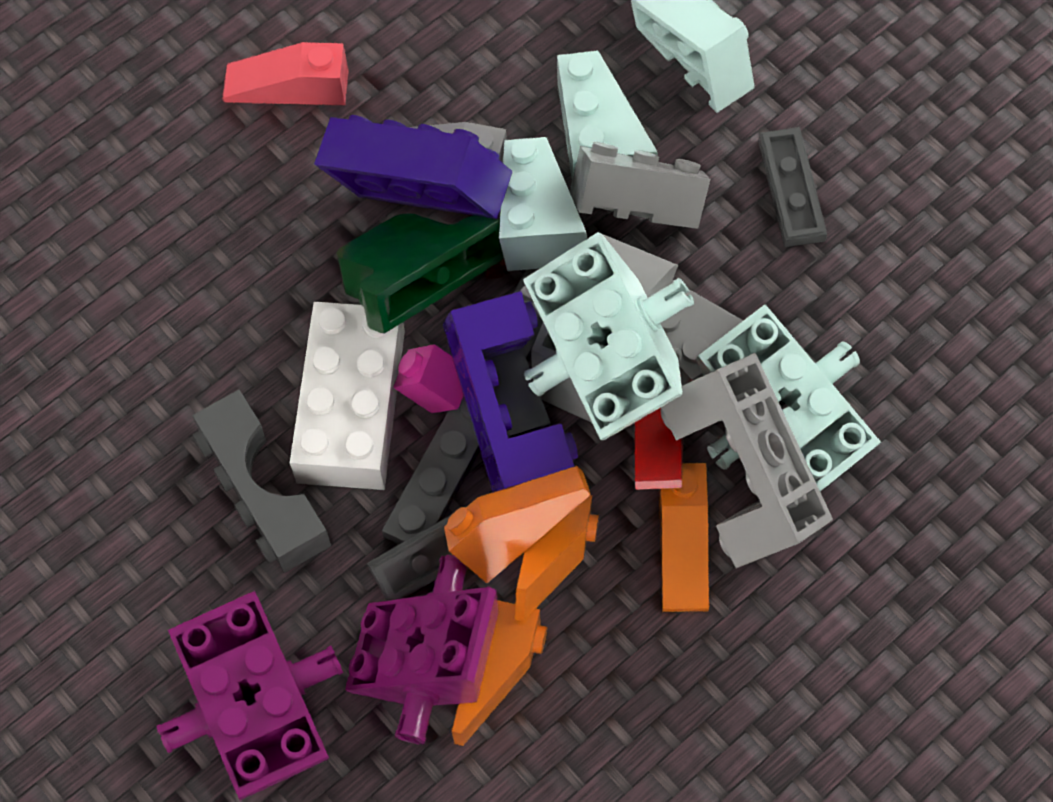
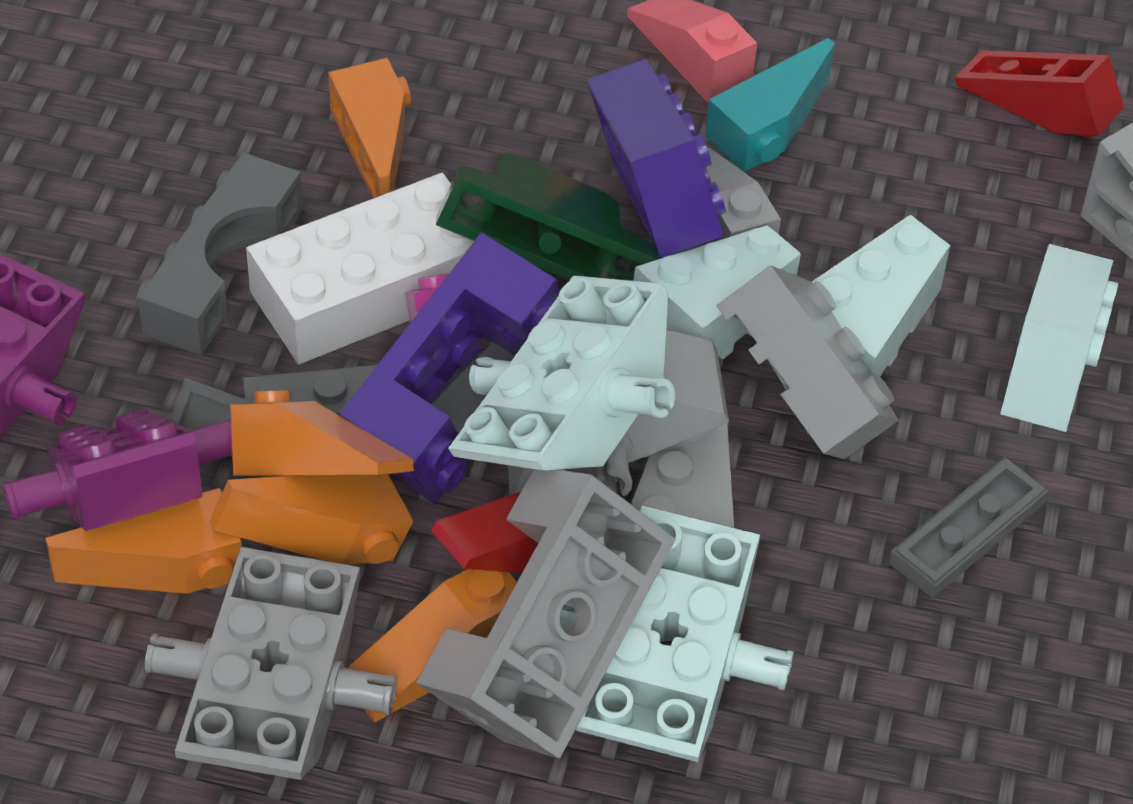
camera: 50 degrees right, 15 degrees down
none -> light grey slope [145,547,398,780]
none -> orange slope [328,58,411,199]
none -> teal slope [705,38,835,172]

